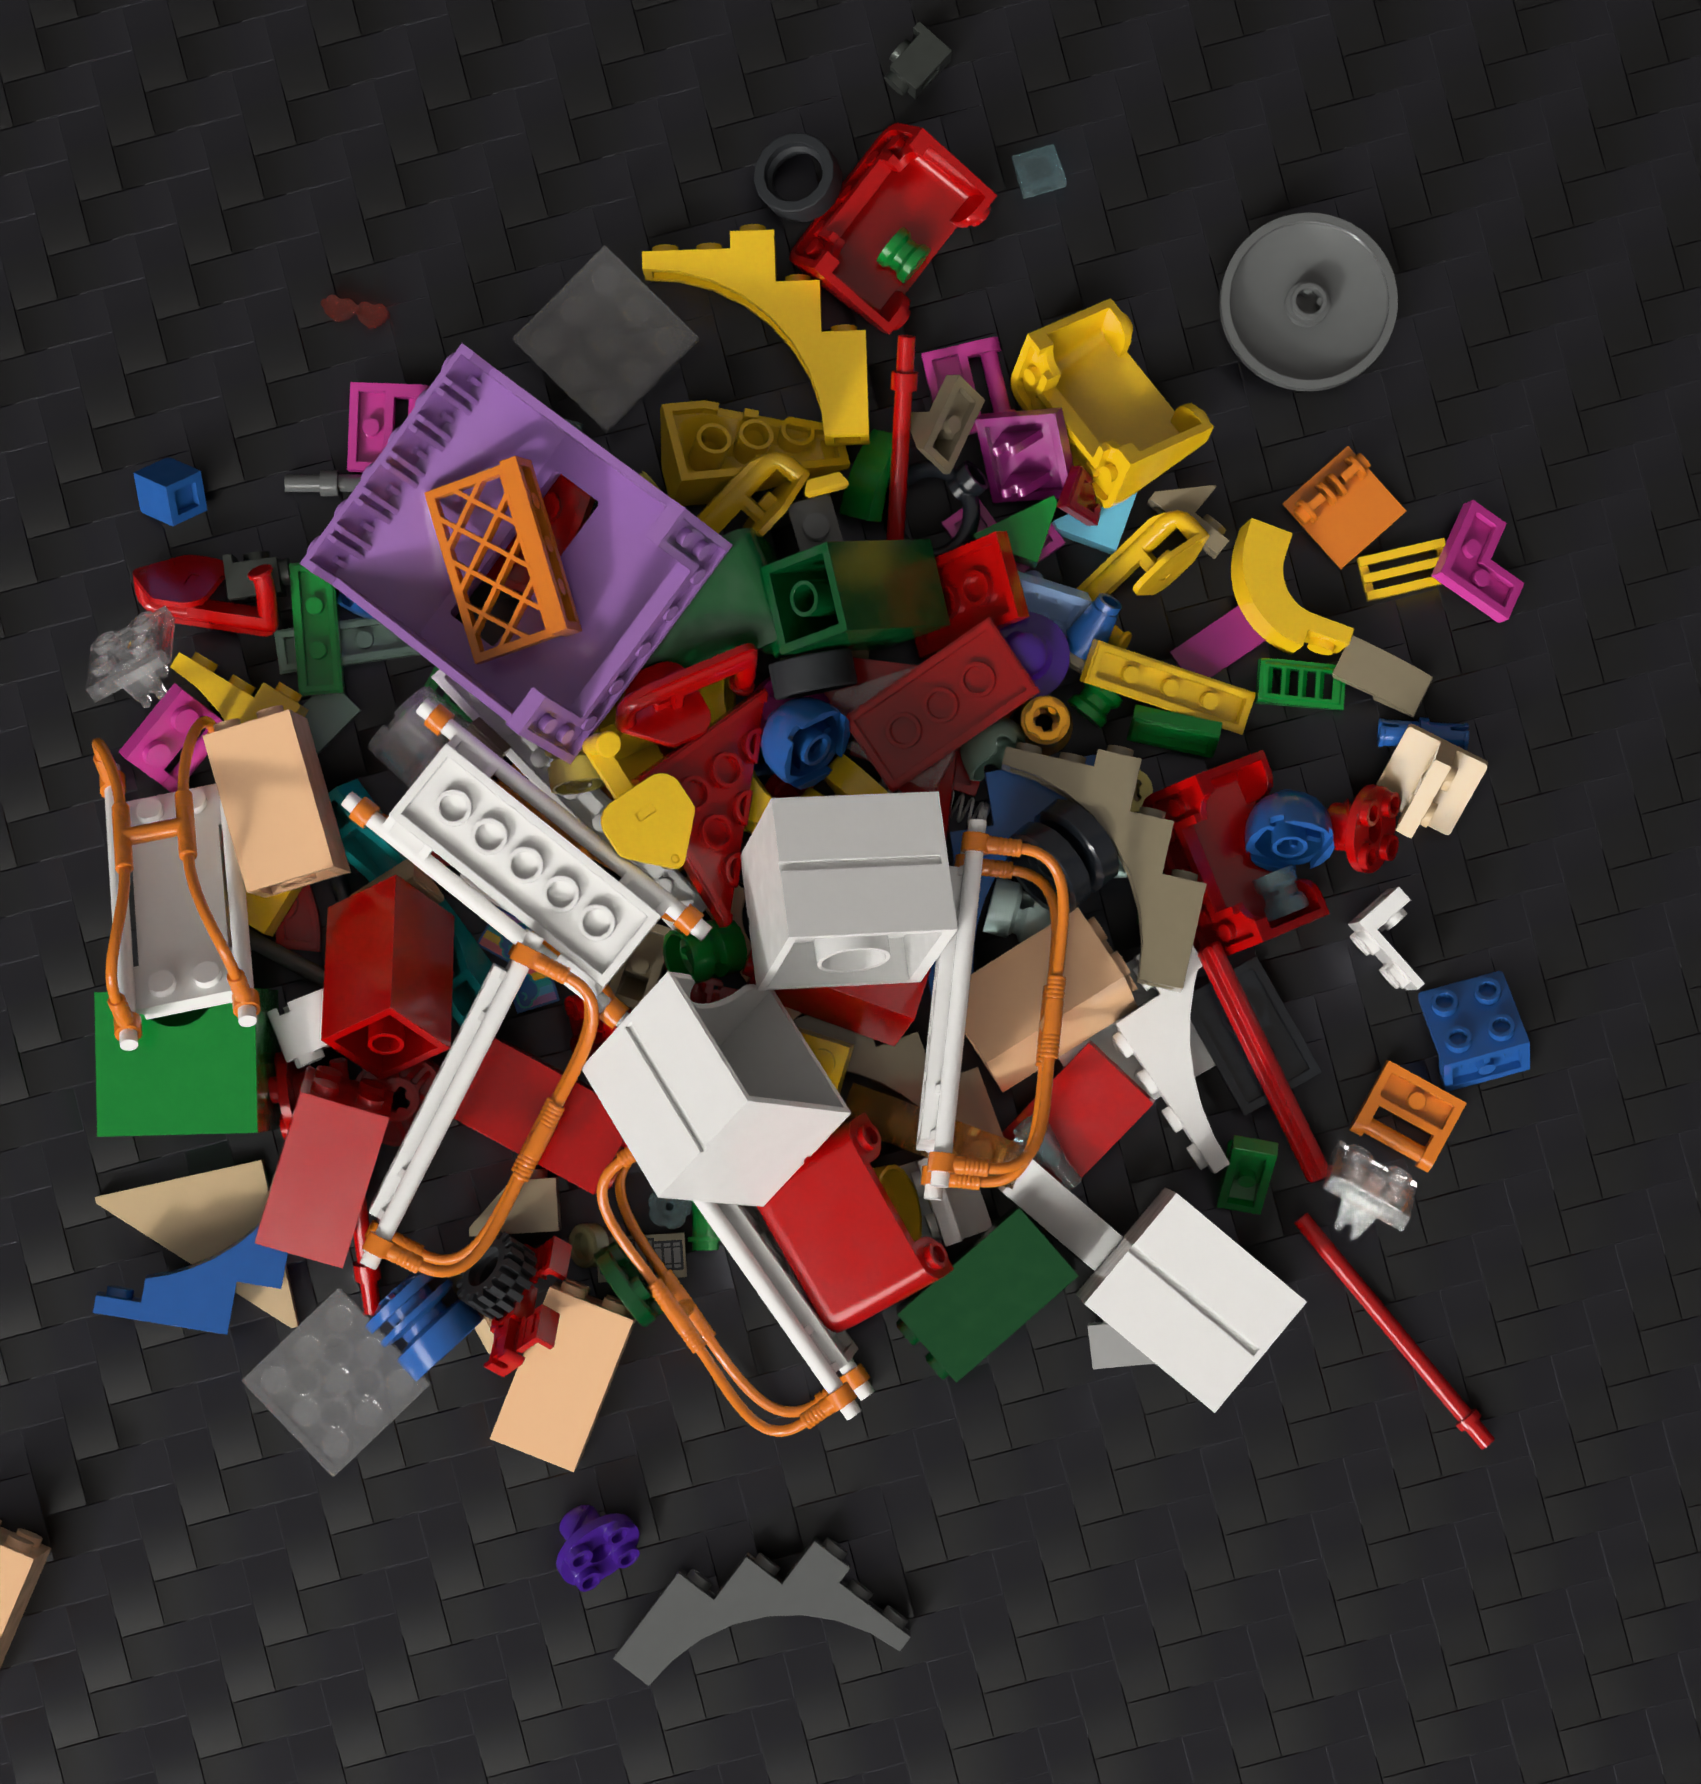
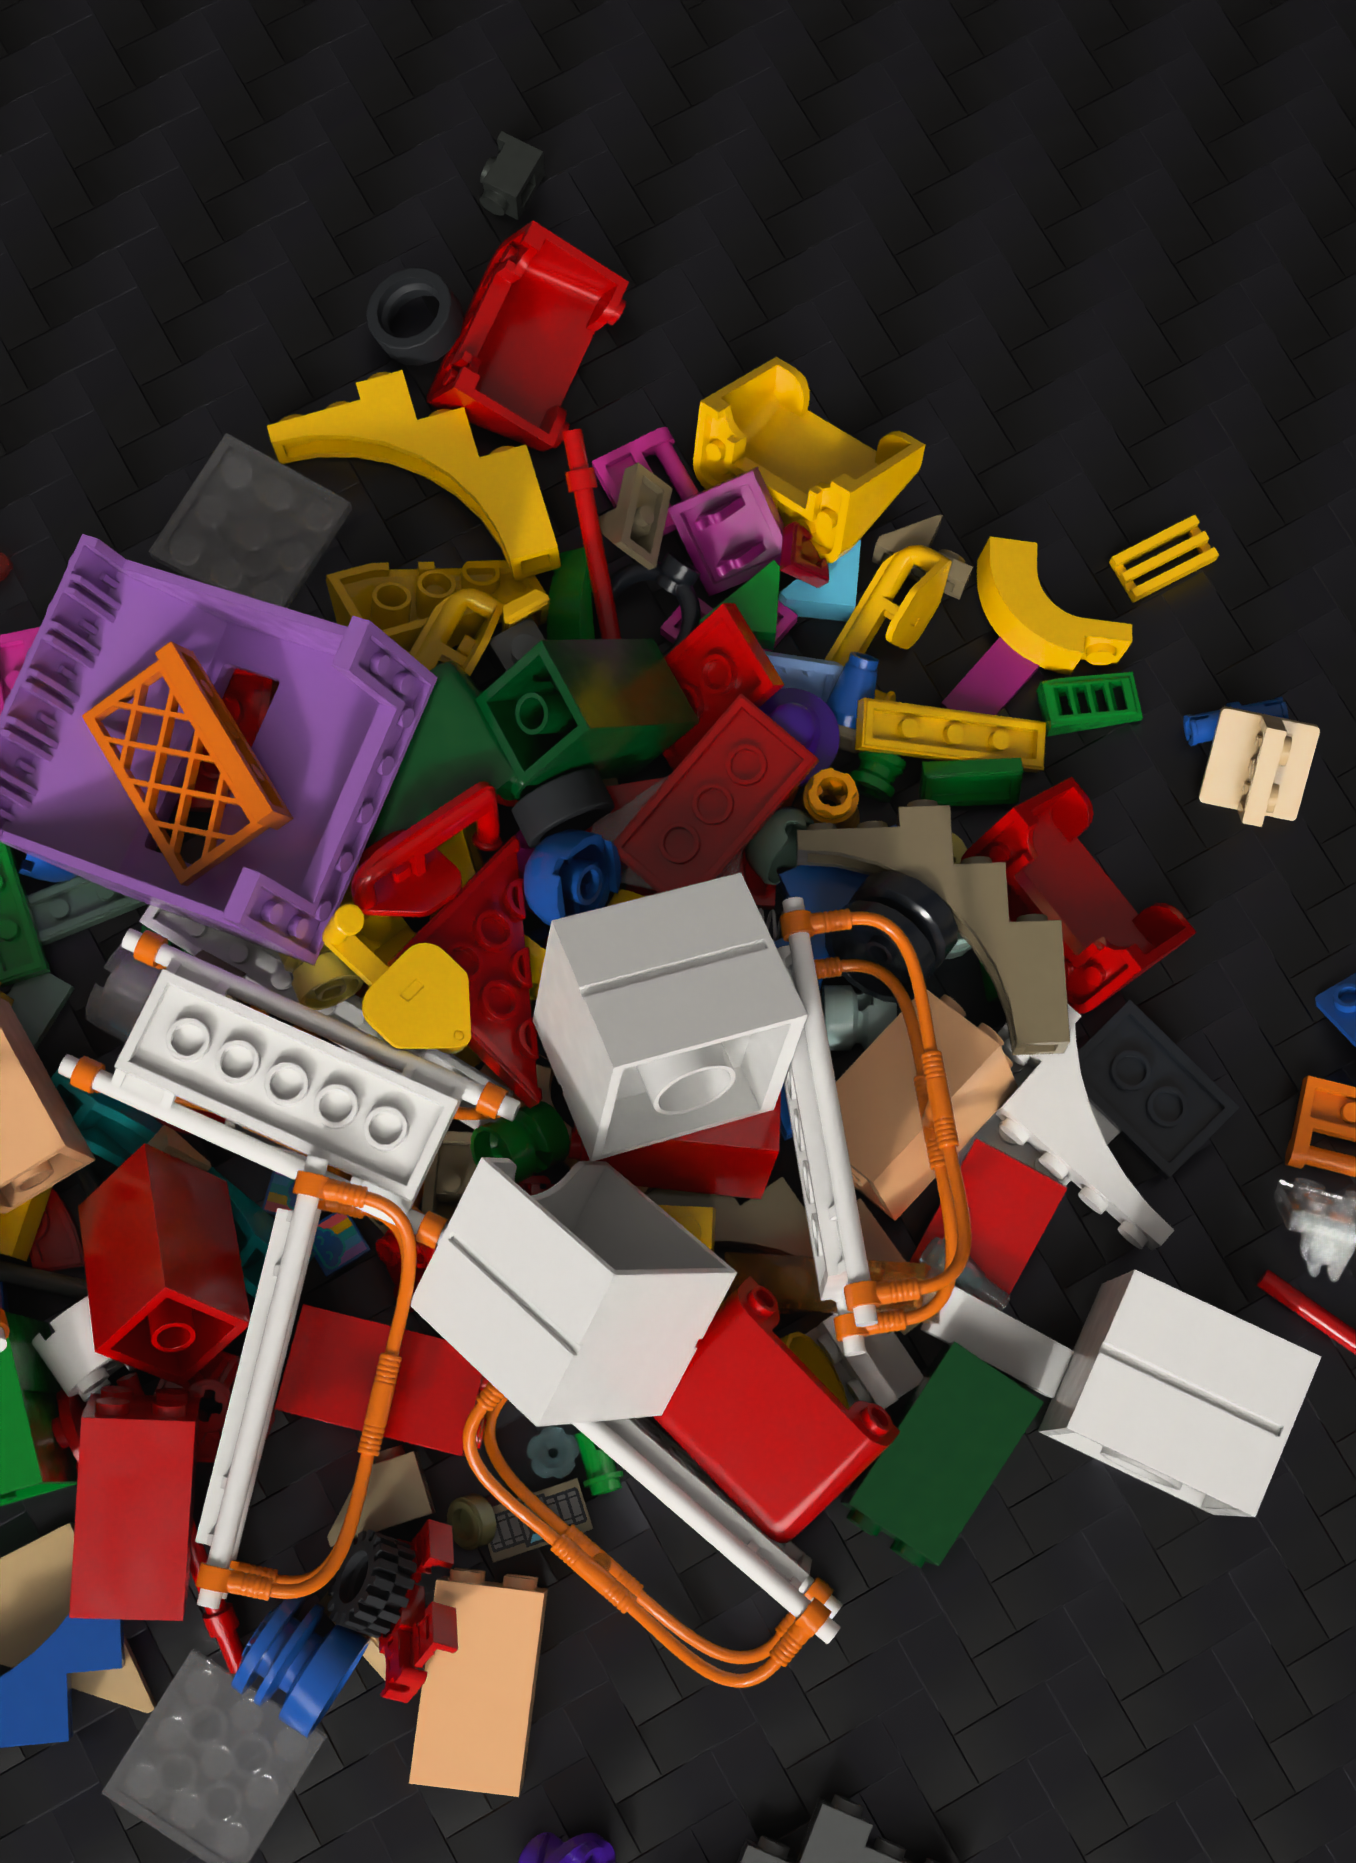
camera: 20 degrees left, 10 degrees down
dark green tile [593,1241,663,1327] -> none
green wheel [876,227,931,284] -> none
clear light blue slope [1011,144,1067,199] -> none
light grey tile [1087,1321,1155,1369] -> none
red axle [1198,941,1329,1182] -> none
green slope [1217,1135,1278,1215] -> none
dark grey dish [1219,213,1398,391] -> none
blue cylinder [1245,789,1335,873] -> none
clear light blue wheel [1252,864,1310,922] -> none
orange hinge [1282,446,1406,570] -> none
red plate [1327,784,1401,873] -> none
dark tan slope [1332,635,1433,718] -> none
white bracket [1348,887,1425,990] -> none
dark pink plate [1431,500,1524,623] -> none

